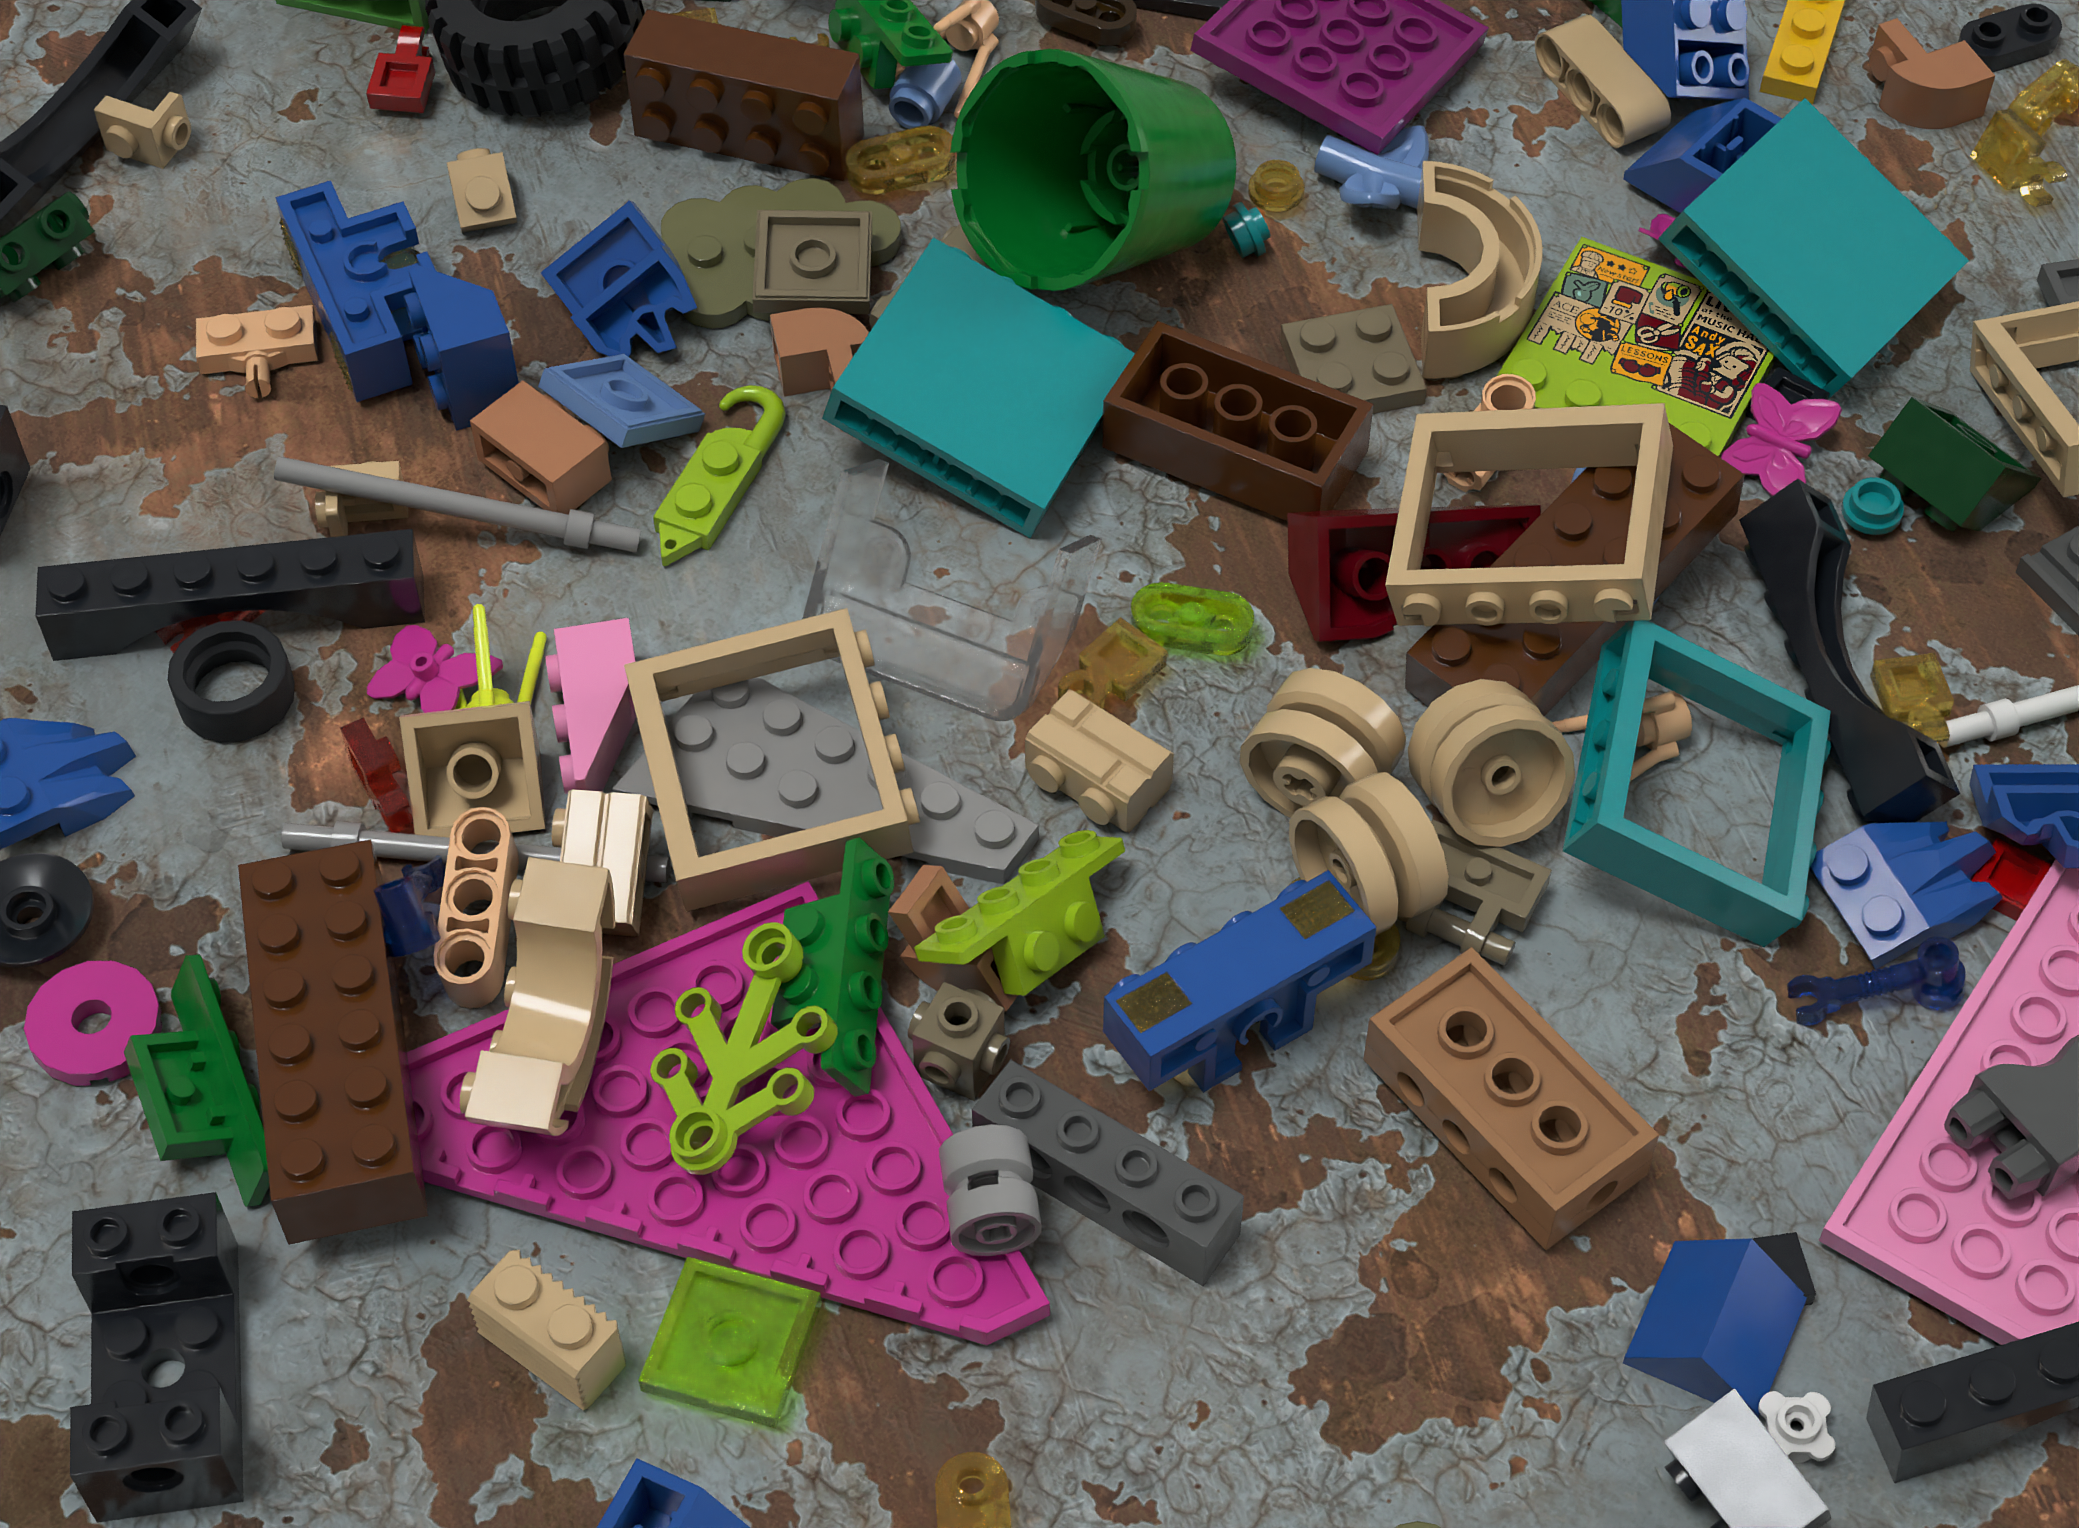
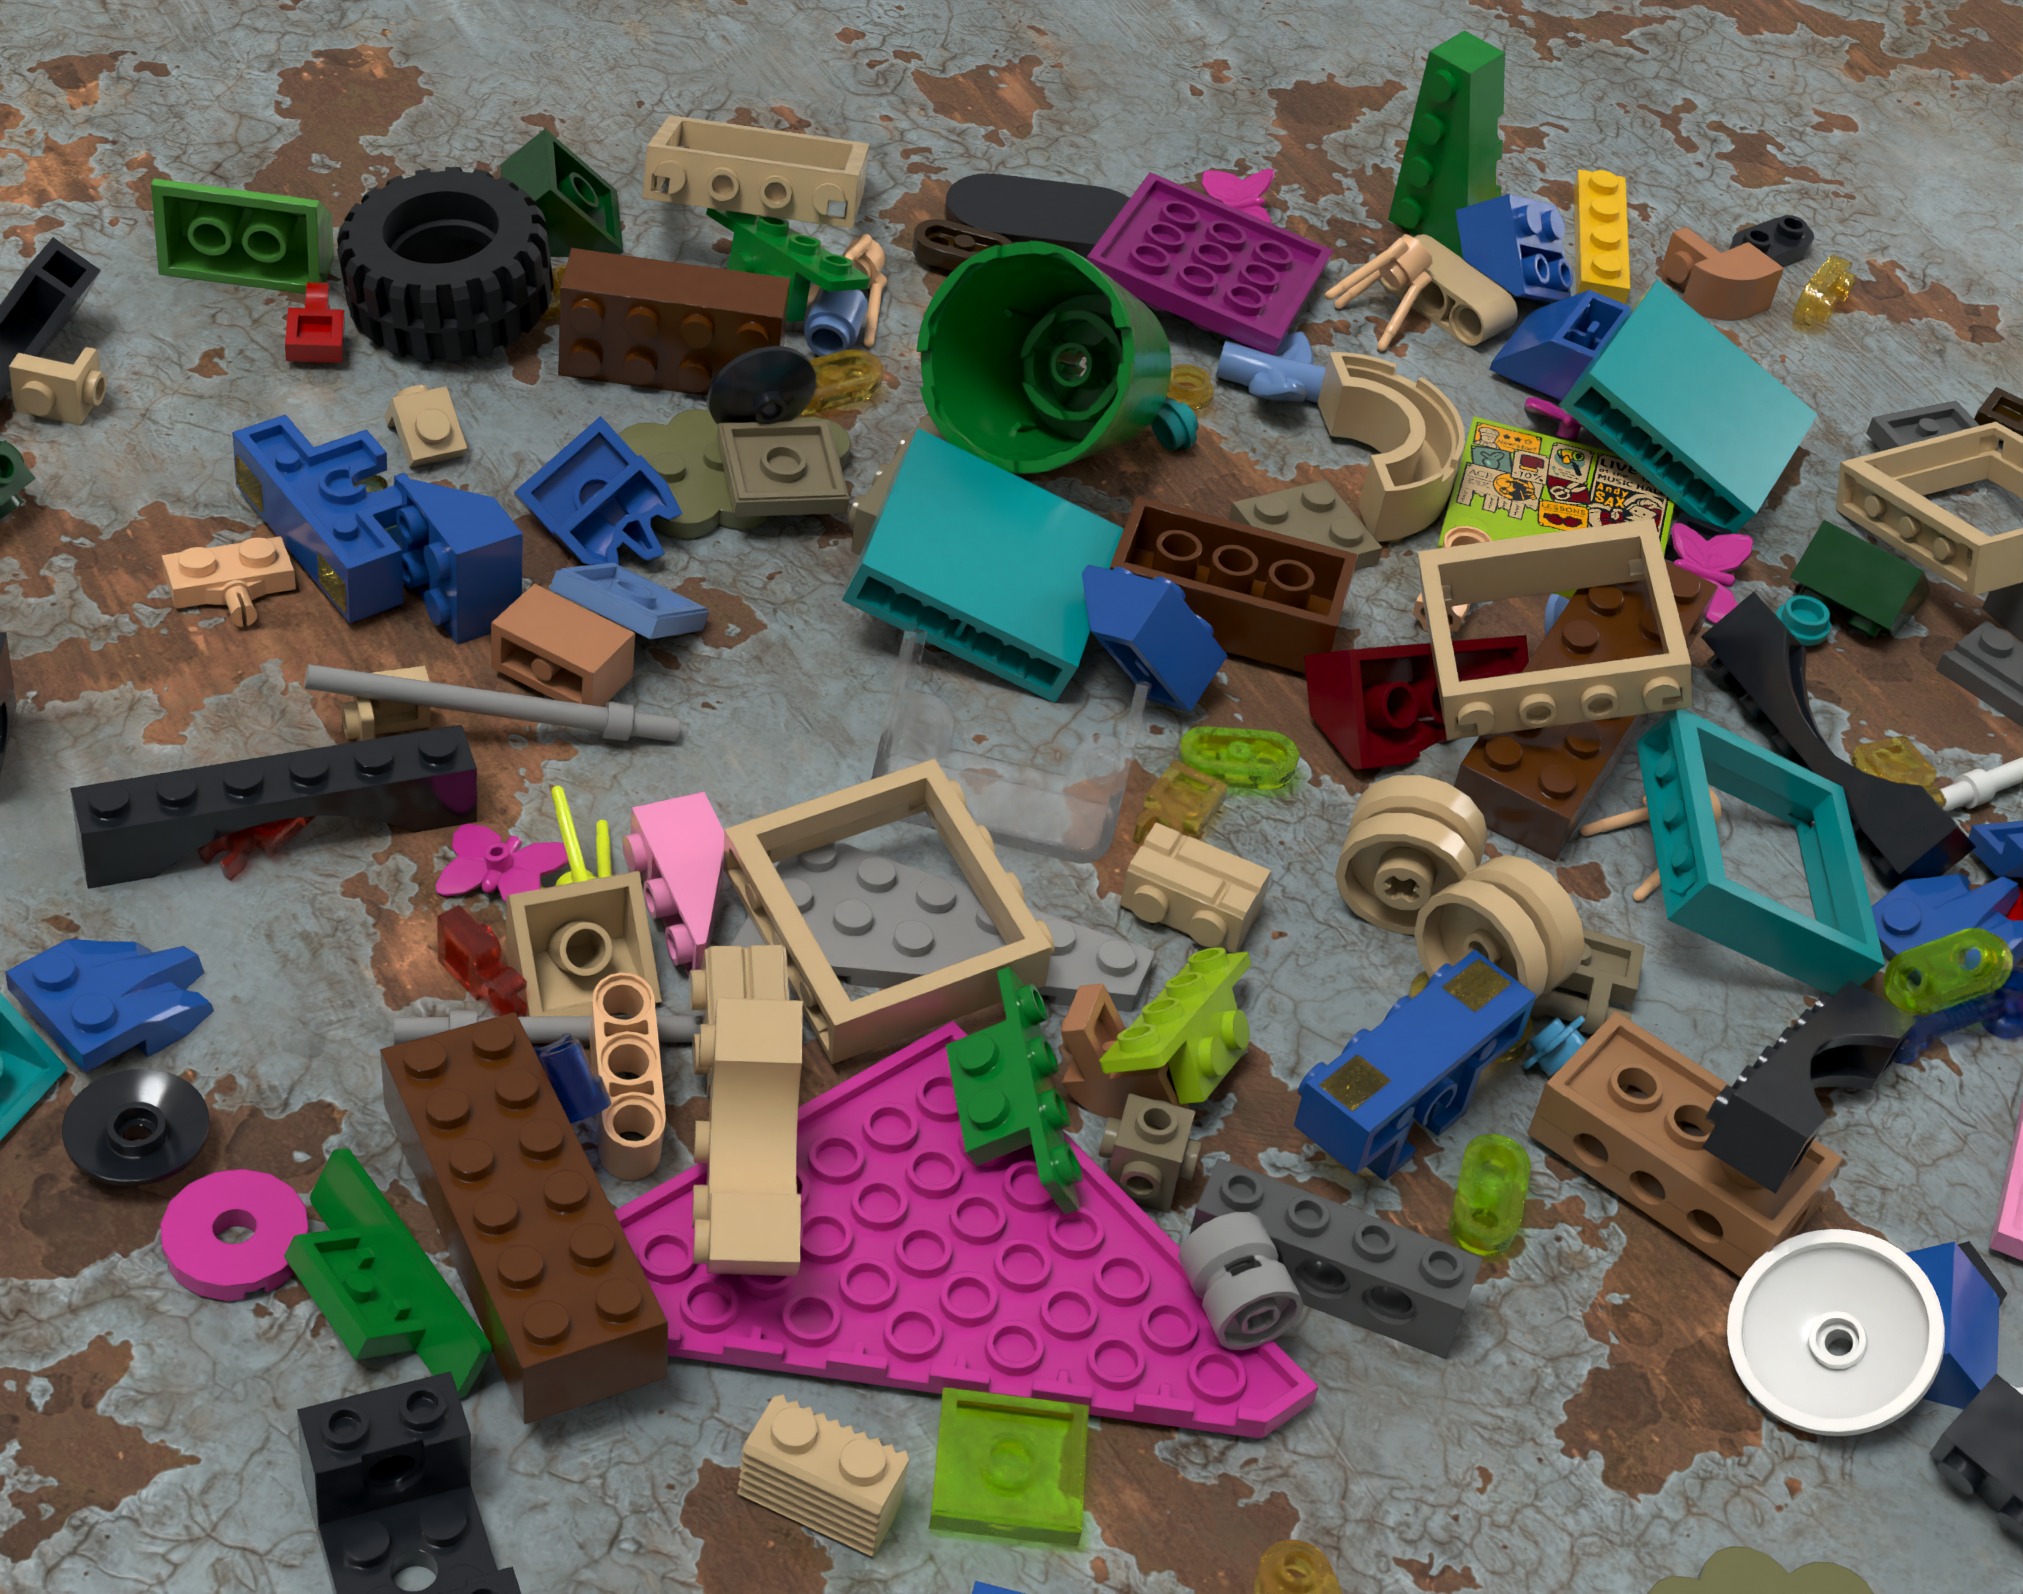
camera: 20 degrees left, 10 degrees down
black tyre [167,620,295,742] -> none
lime plant [650,922,838,1175] -> none
lime plate [653,385,786,566] -> none
nougat brick [770,308,869,432] -> none
tan wheel [1408,679,1575,847] -> none
clear yellow plate [1970,109,2068,207] -> none
none -> black dish [707,346,817,425]
none -> blue slope [1082,565,1228,712]
none -> light nougat plant [1325,234,1433,352]
none -> clear neon green plate [1448,1134,1531,1256]
none -> dark azure plate [1522,1015,1586,1076]
none -> black arch [1703,980,1917,1194]
none -> white dish [1727,1229,1945,1436]
none -> clear neon green plate [1884,928,2013,1014]

